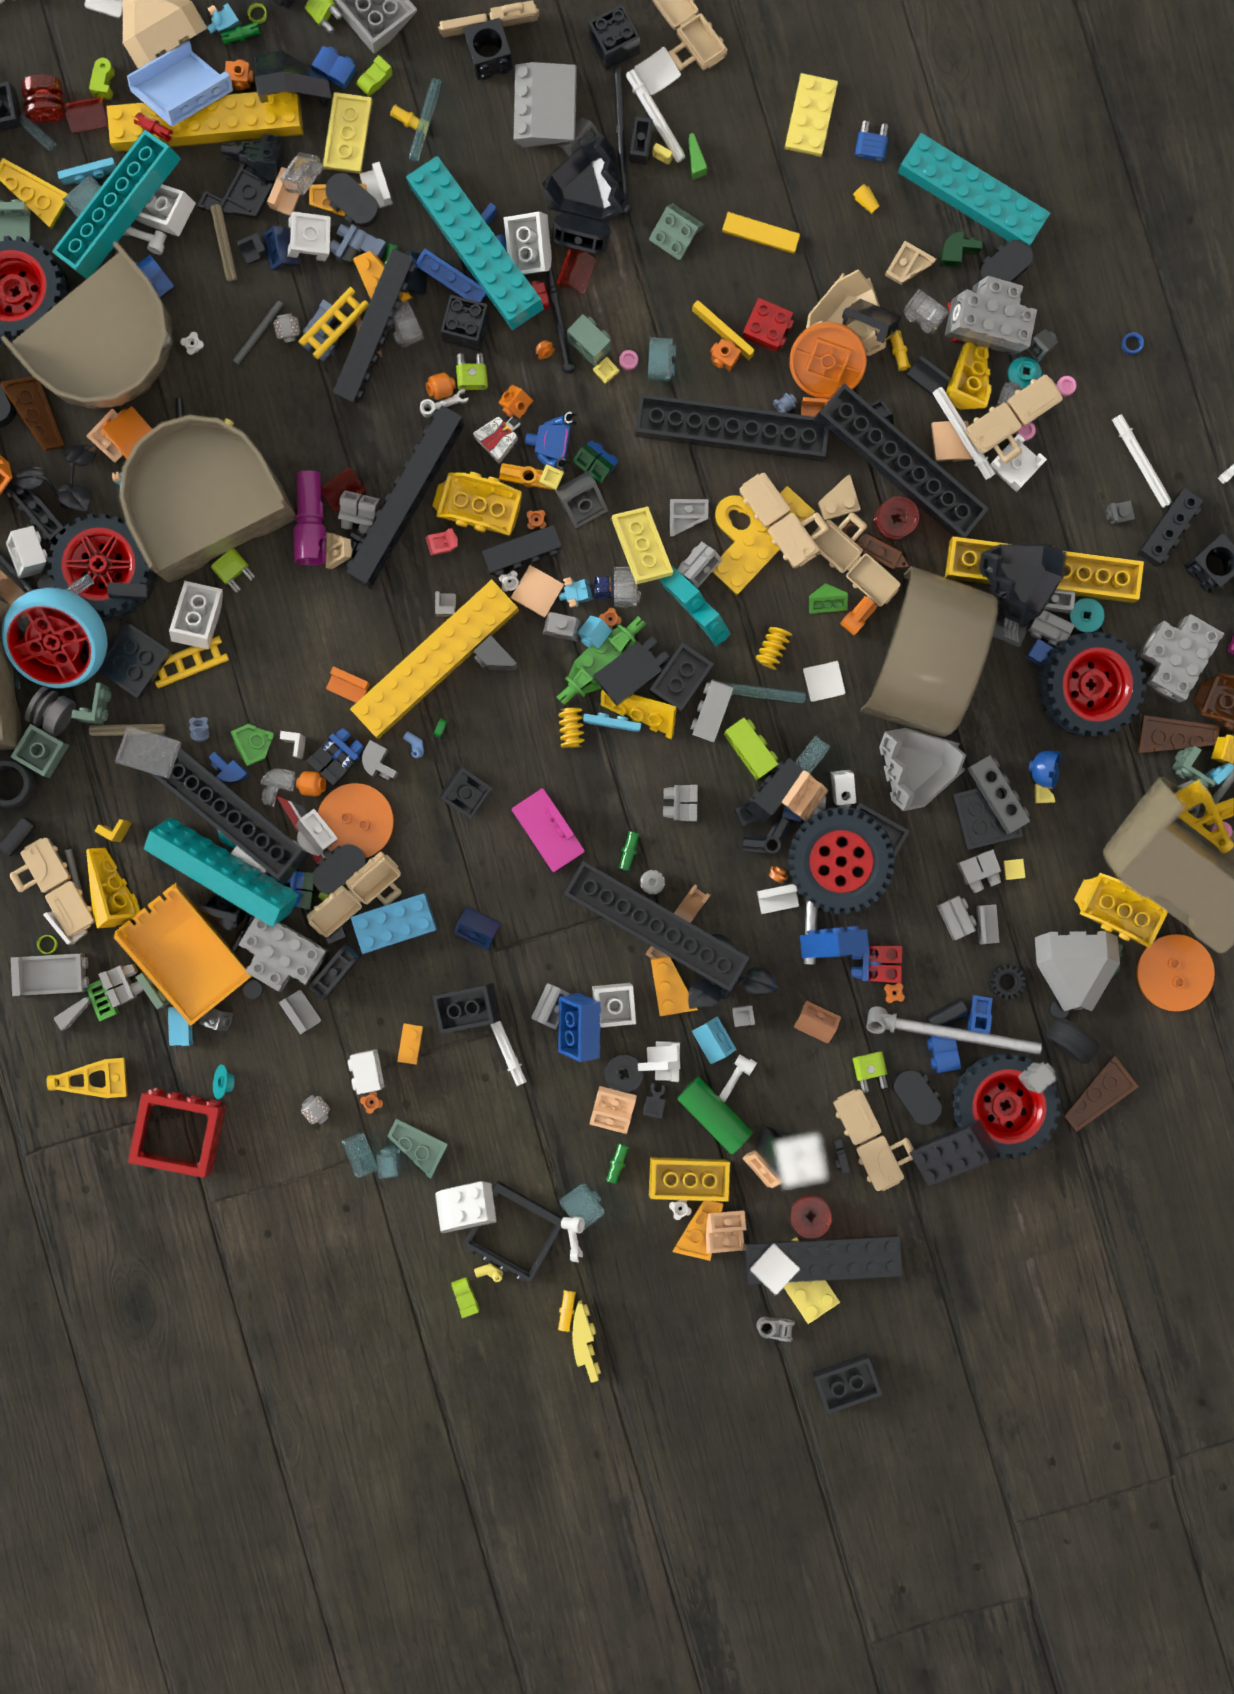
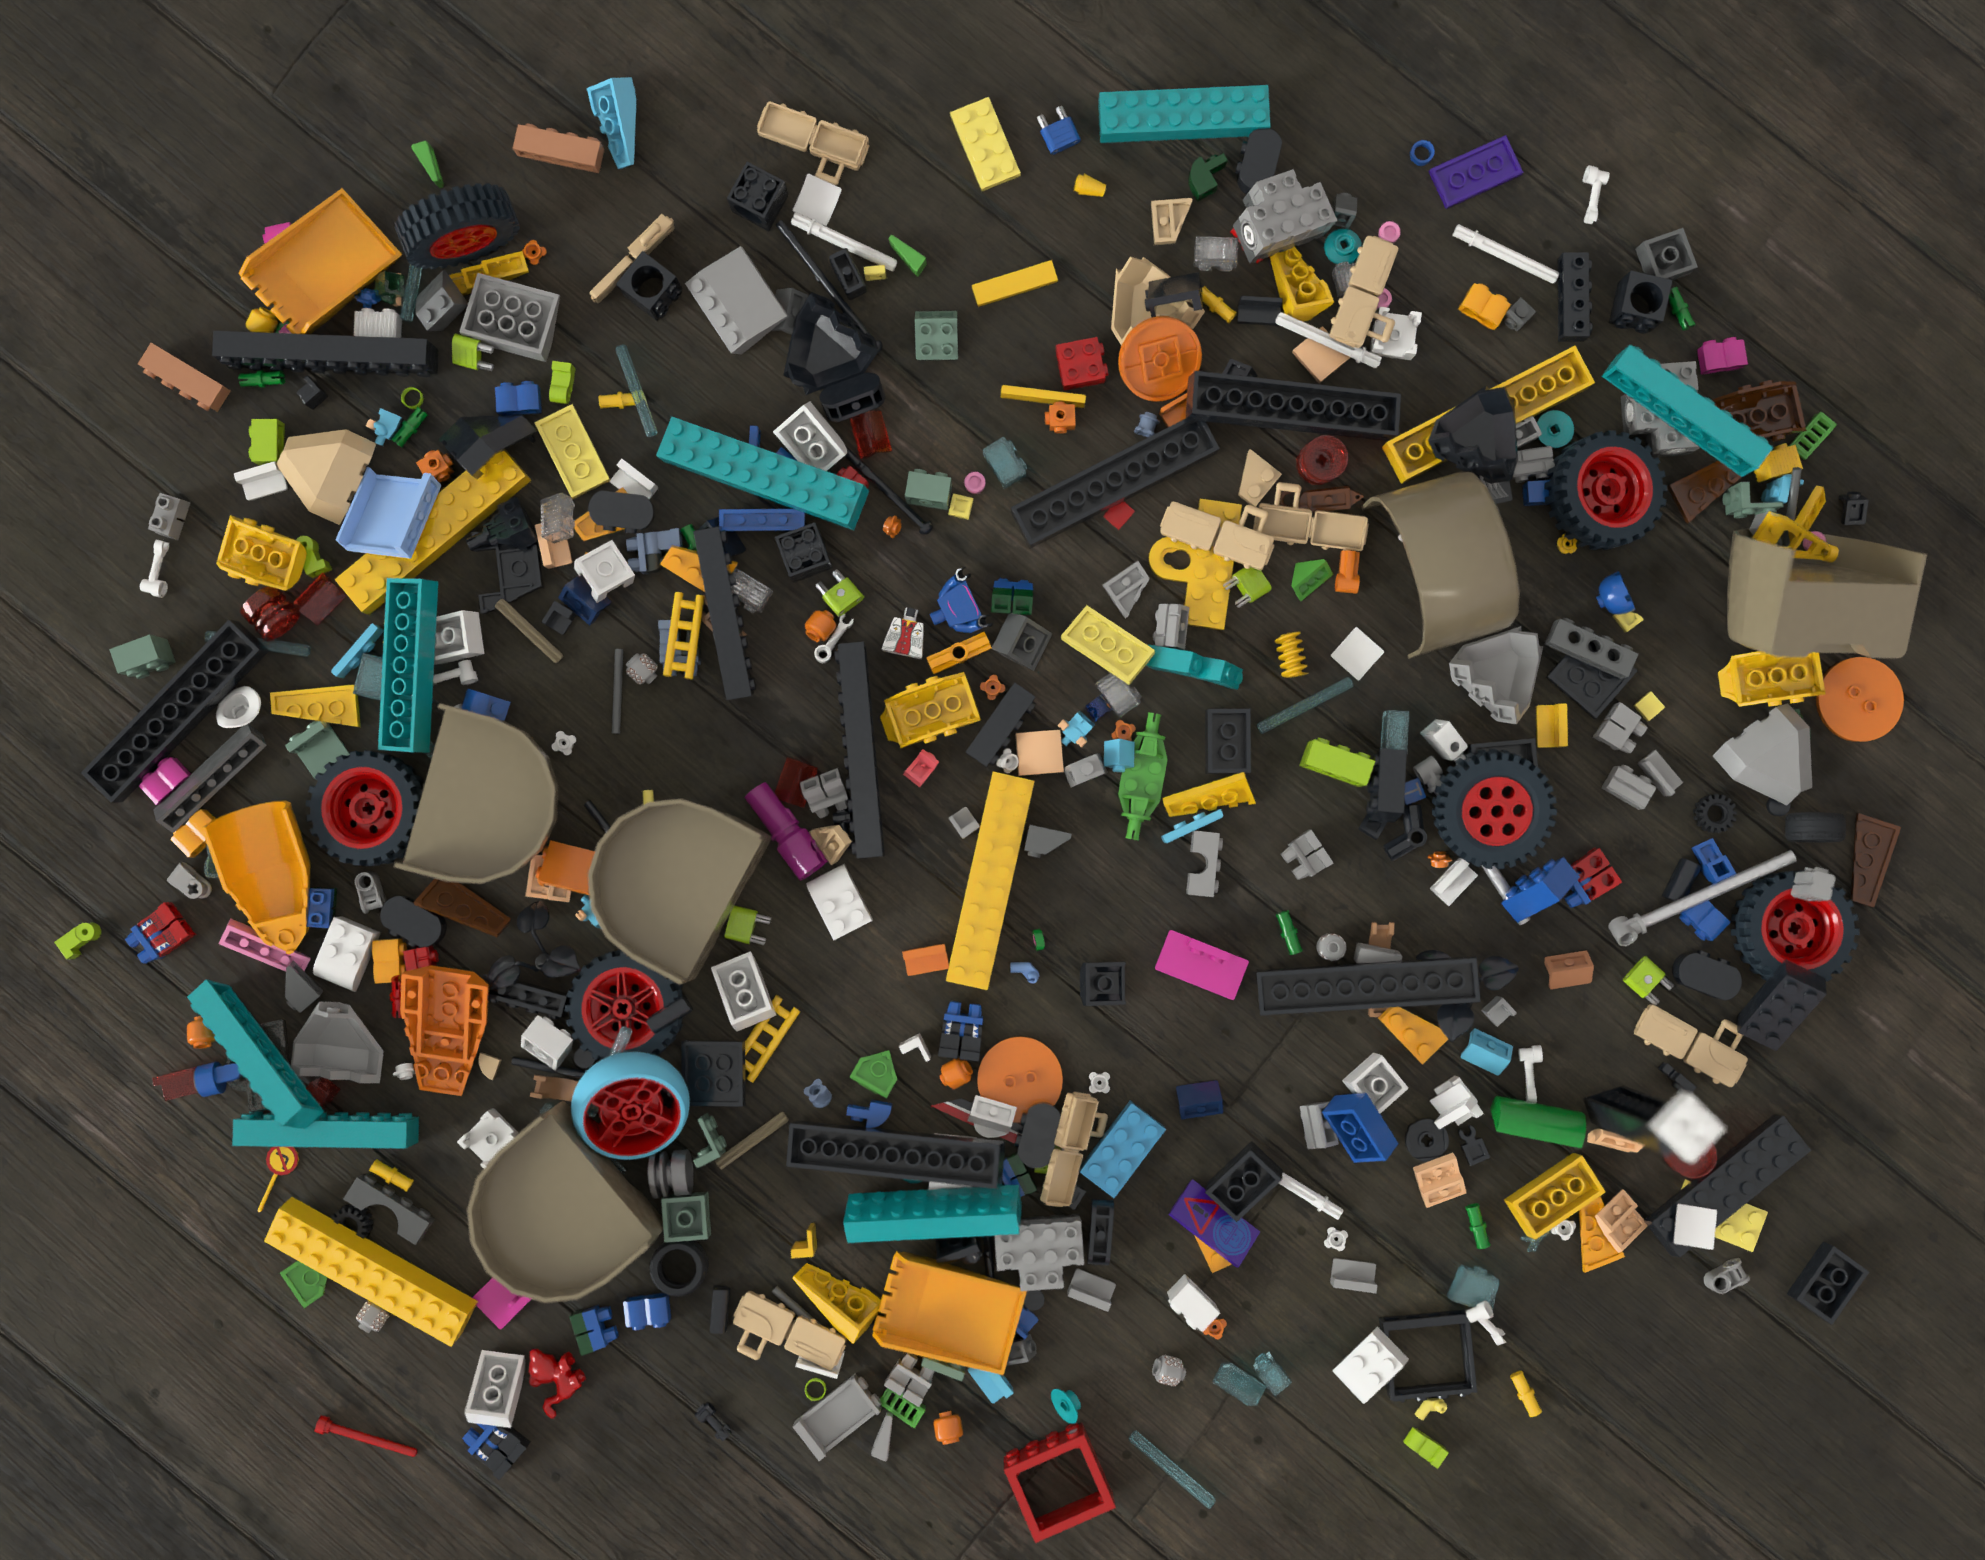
camera: 30 degrees left, 0 degrees up
yellow plate [47,1058,128,1098] -> none
clear tile [115,726,181,779] -> none
red pin [134,112,173,142] -> none
clear brick [260,769,297,807] -> none
light grey brick [362,740,398,780] -> none
sand green wing [388,1118,448,1179] -> none
orange brick [498,385,533,419] -> none
light yellow tile [539,464,564,490] -> none
yellow piece [558,708,585,748] -> none
light yellow slope [573,1300,601,1383] -> none
black tile [593,636,670,706] -> none
light grey brick [690,679,734,742] -> none
light nougat slope [782,770,828,822] -> none
orange plate [884,983,905,1003] -> none
none -> yellow slope [216,515,307,591]
none -> white brick [806,863,873,940]
none -> orange head [933,1411,963,1445]
none -> blue panel [1016,1304,1038,1339]
none -> white plate [1089,1072,1110,1093]
none -> red sticker [1103,501,1135,530]
none -> clear light blue axle [1129,1431,1216,1509]
none -> dark purple tile [1168,1179,1260,1268]
none -> light grey arch [1186,831,1223,897]
none -> lime piece [1223,567,1271,608]
none -> white plate [1324,1227,1348,1251]
none -> light grey panel [1330,1258,1377,1293]
none -> light grey slope [1354,943,1402,964]
none -> dark purple tile [1428,135,1524,209]
none -> light orange brick [1458,283,1511,330]
none -> clear light blue bar [1520,1230,1551,1252]
none -> yellow panel [1536,704,1568,748]
none -> yellow plate [1557,534,1577,554]
none -> teal brick [1602,345,1773,477]

